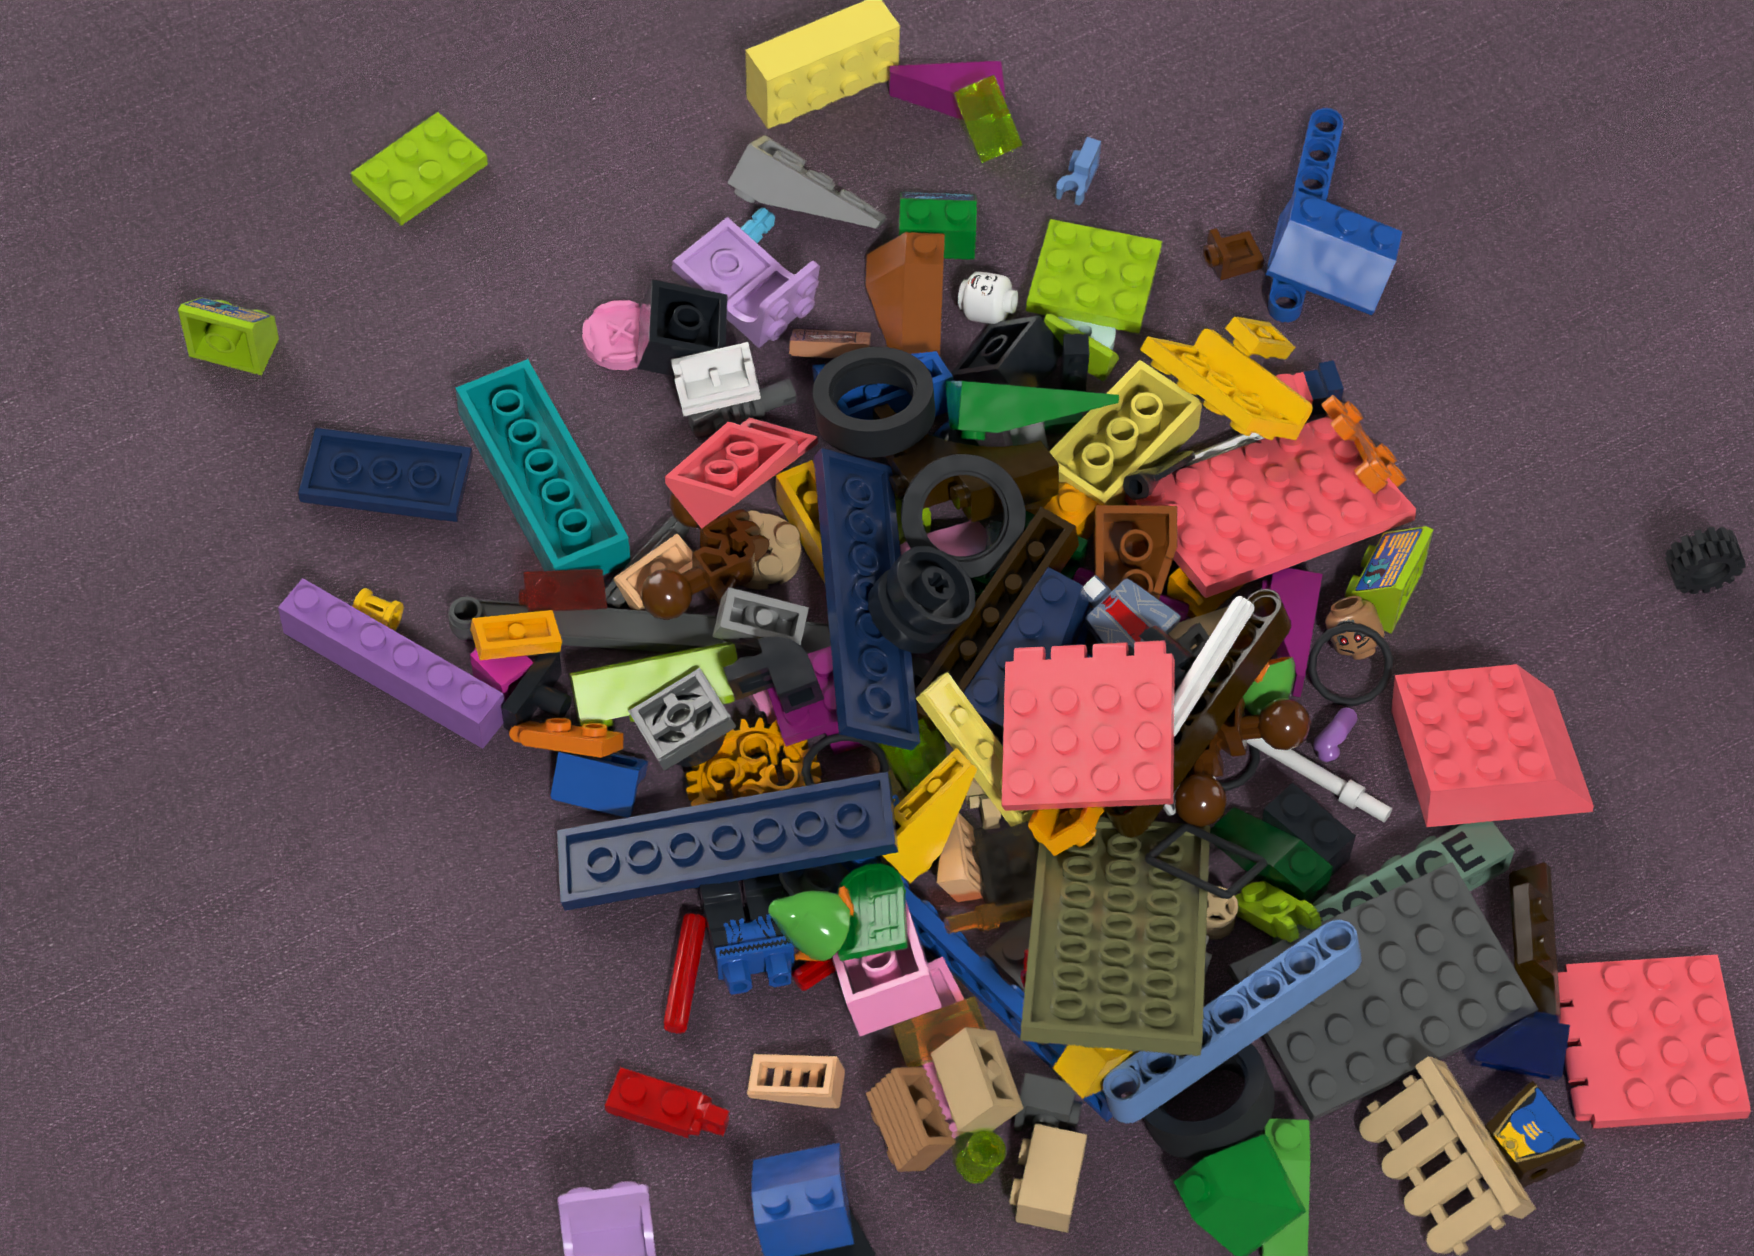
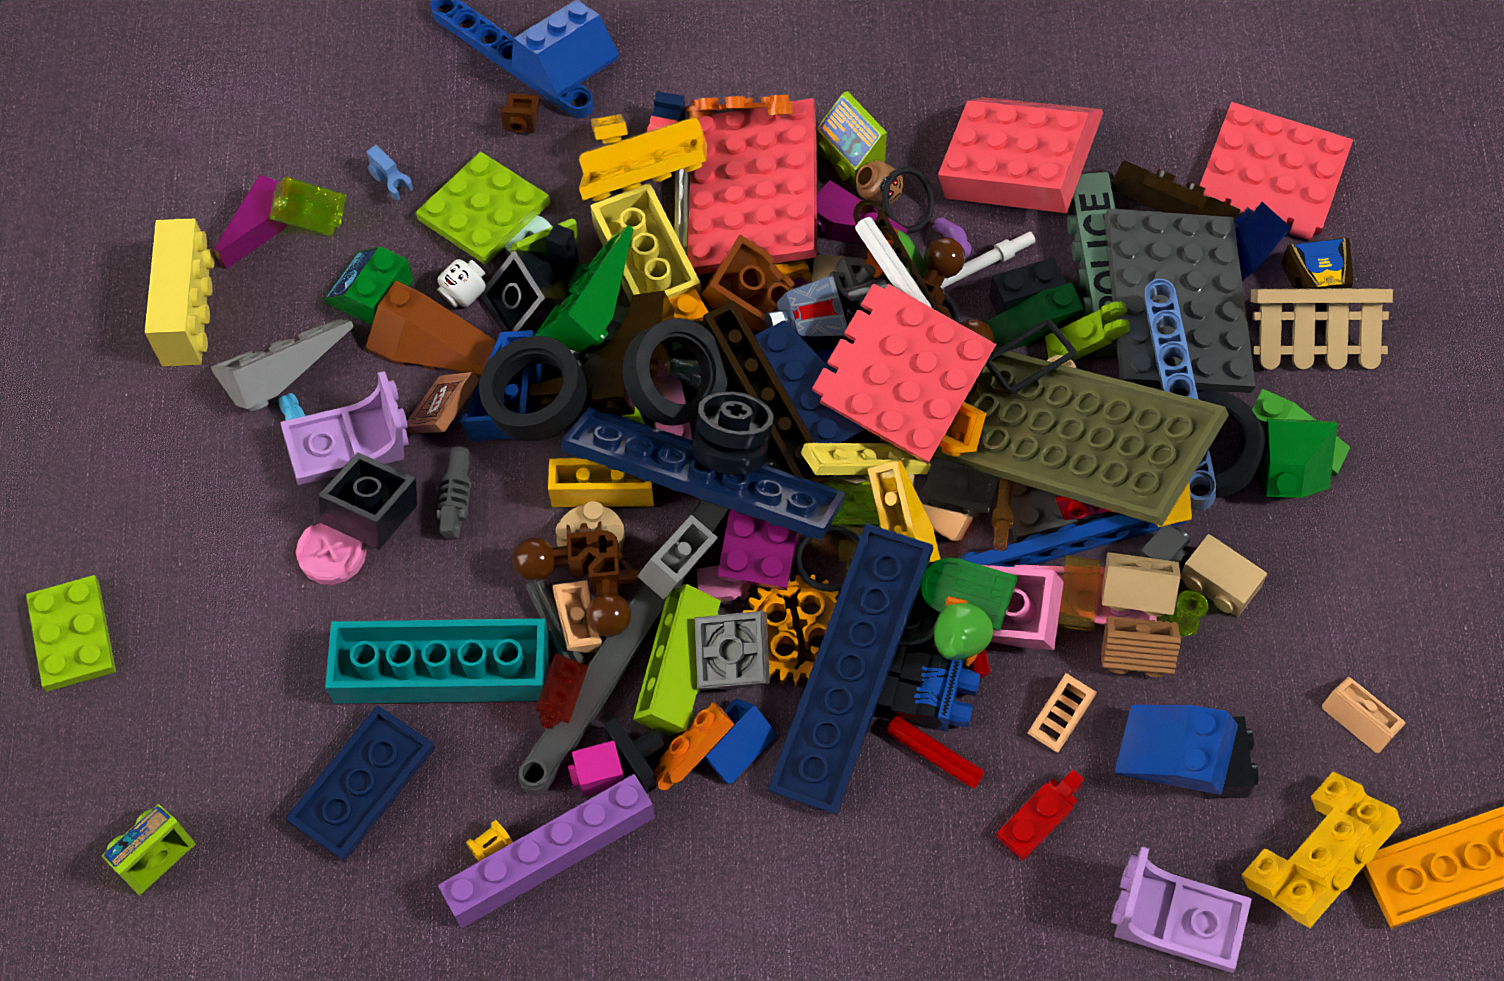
camera: 60 degrees left, 5 degrees up
light orange plate [470,610,562,660] -> none
coral slope [665,417,818,529] -> none
white hinge [671,342,761,416] -> none
black brick [723,636,824,714] -> none
black piece [1123,451,1196,500] -> none

